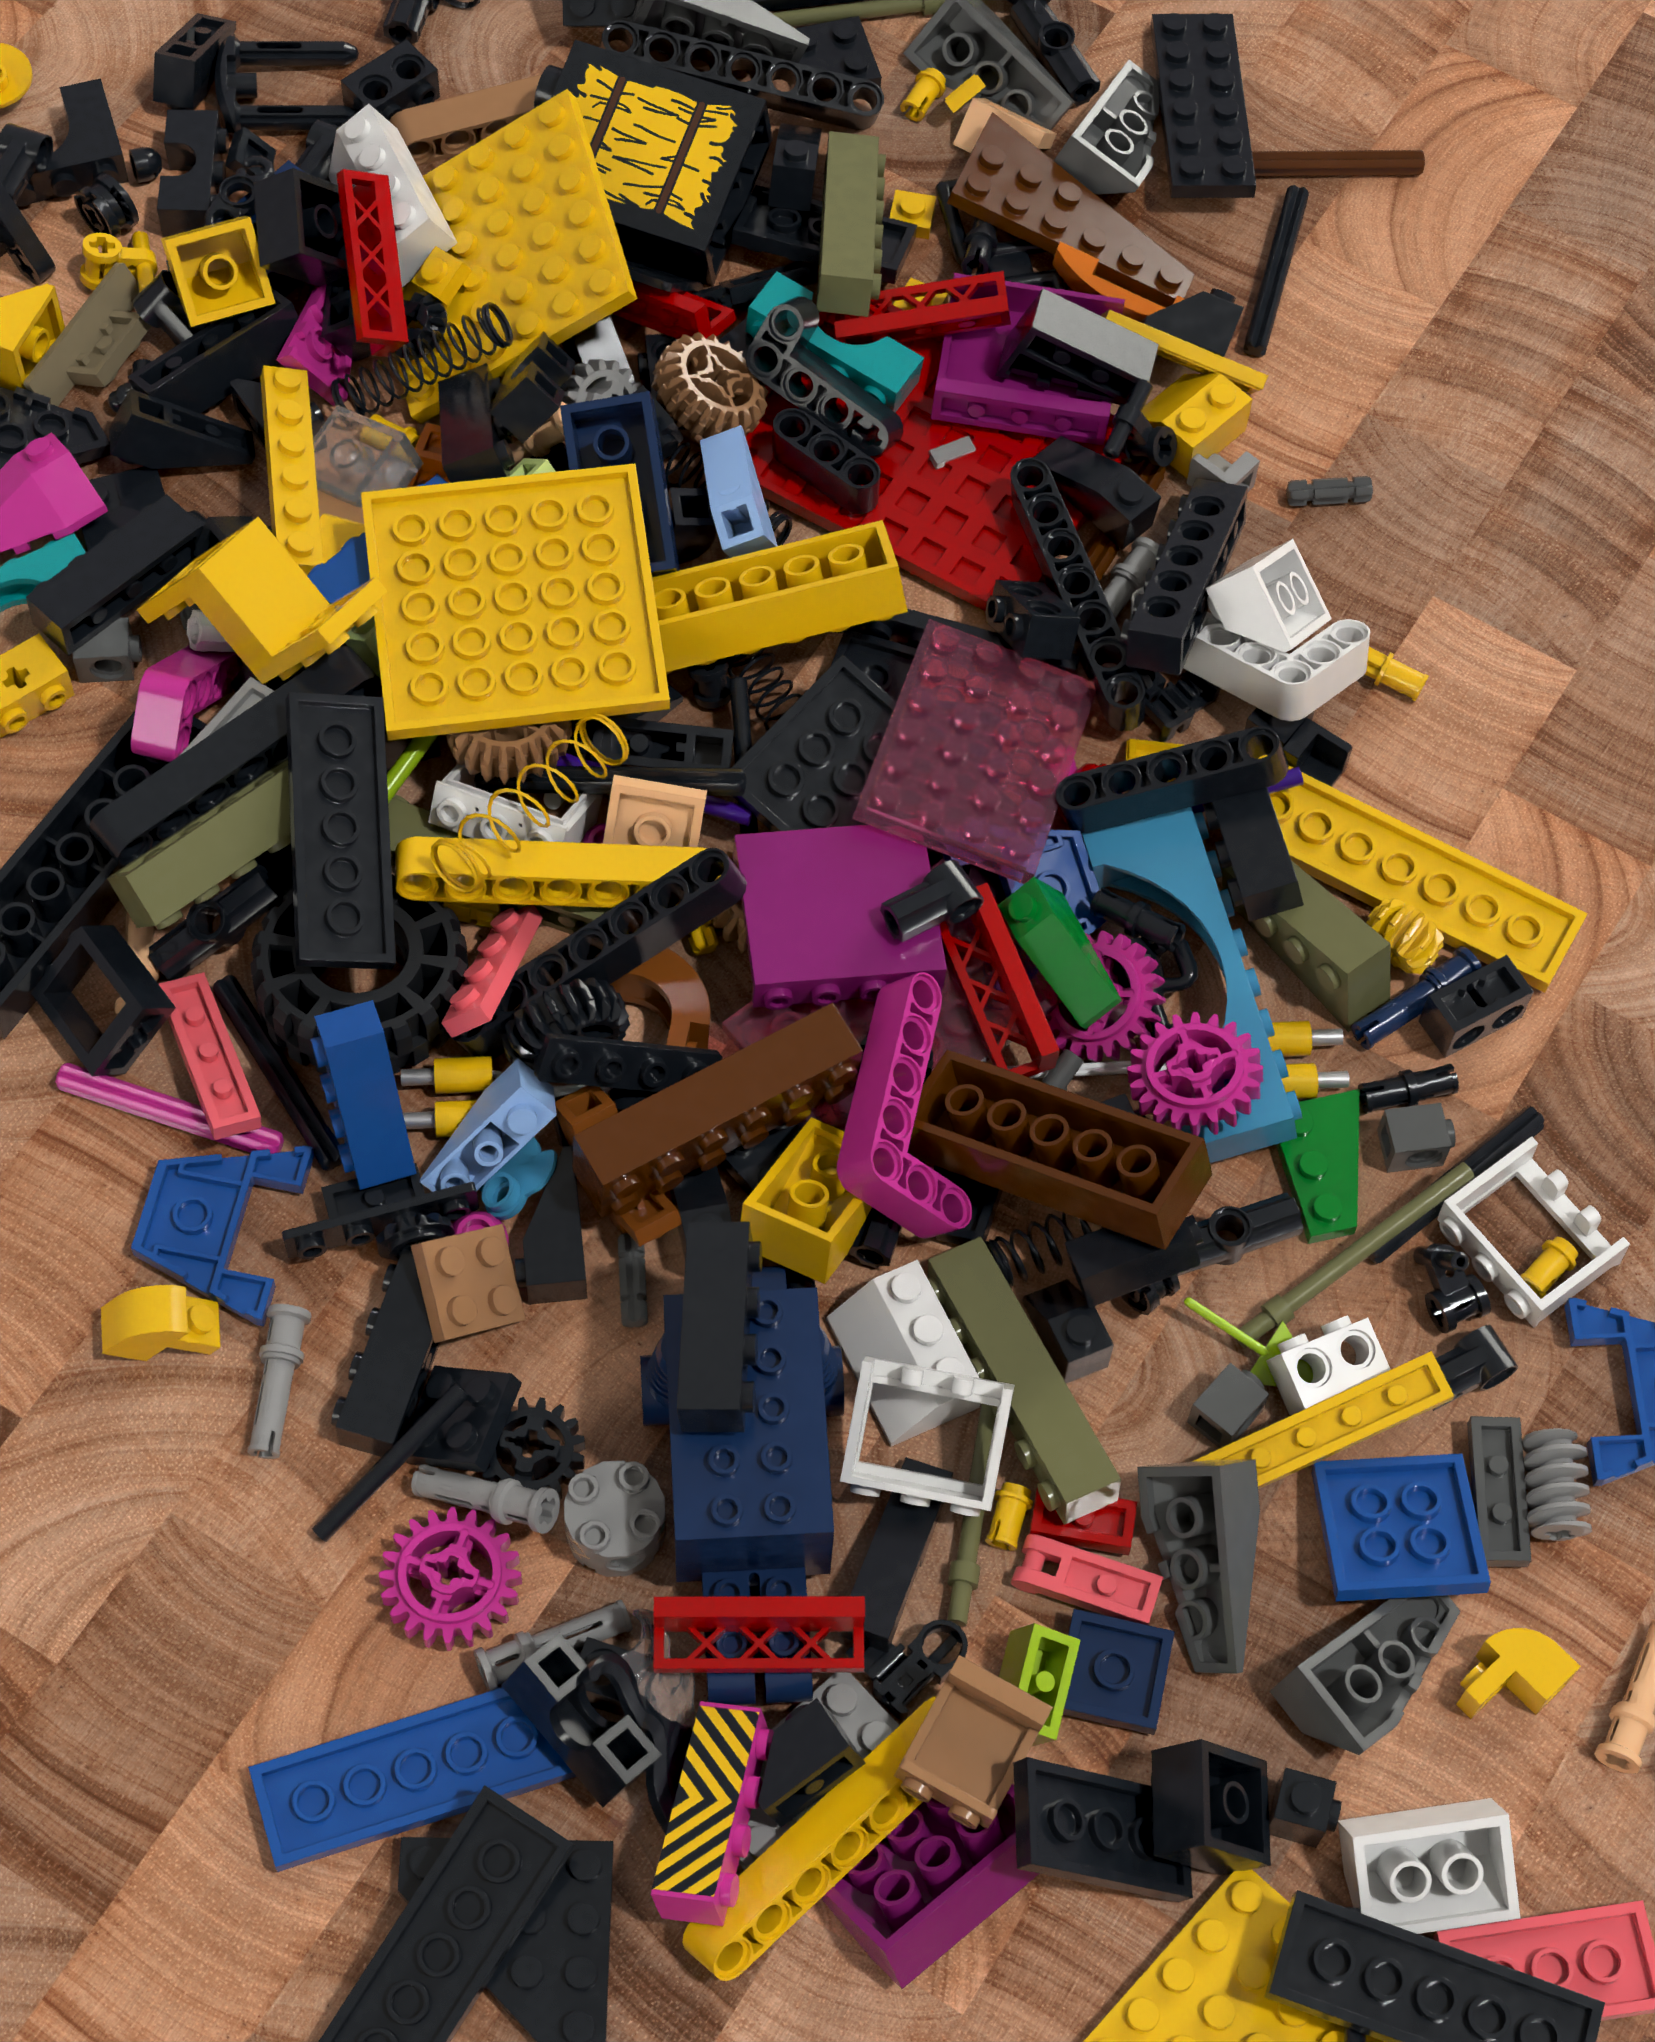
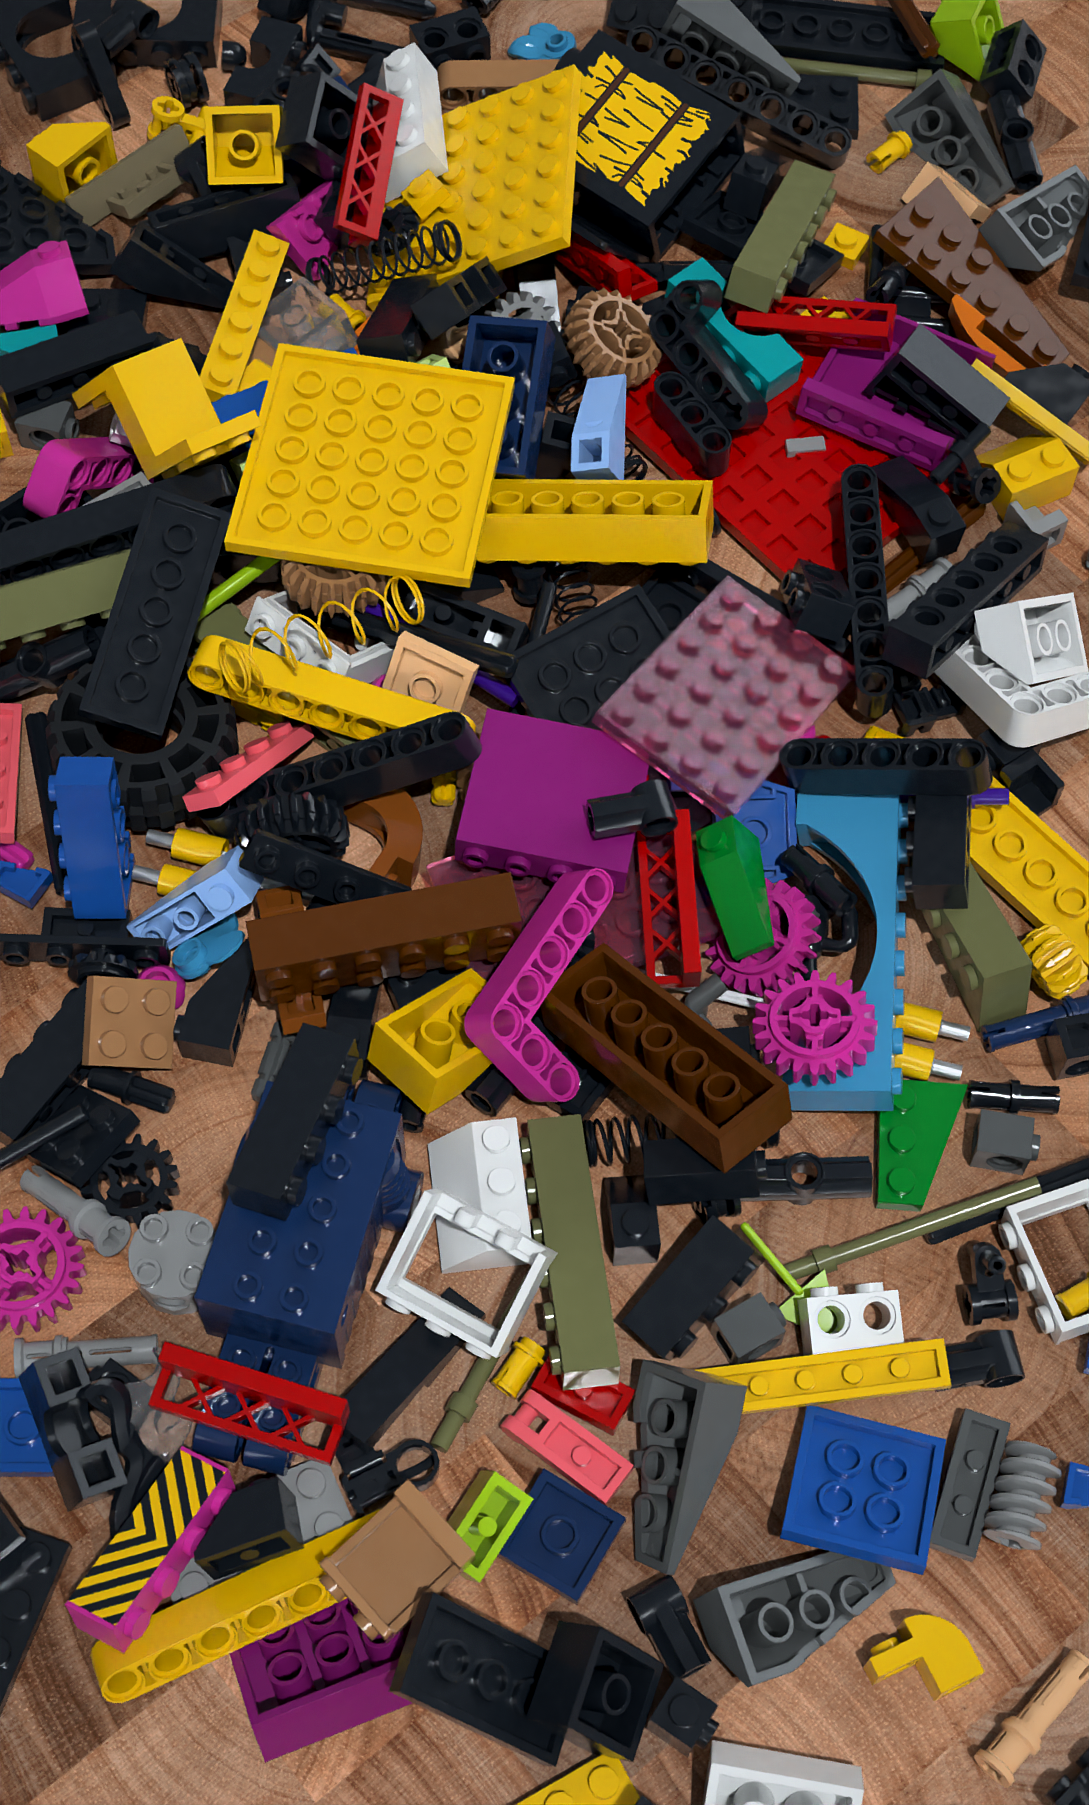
camera: 20 degrees right, 0 degrees up
yellow tile [944,74,986,113] -> none
none -> black axle [87,1066,176,1113]
none -> dark azure plate [507,23,577,60]
none -> black wedge [622,1215,766,1361]
none -> black piece [626,1575,711,1681]

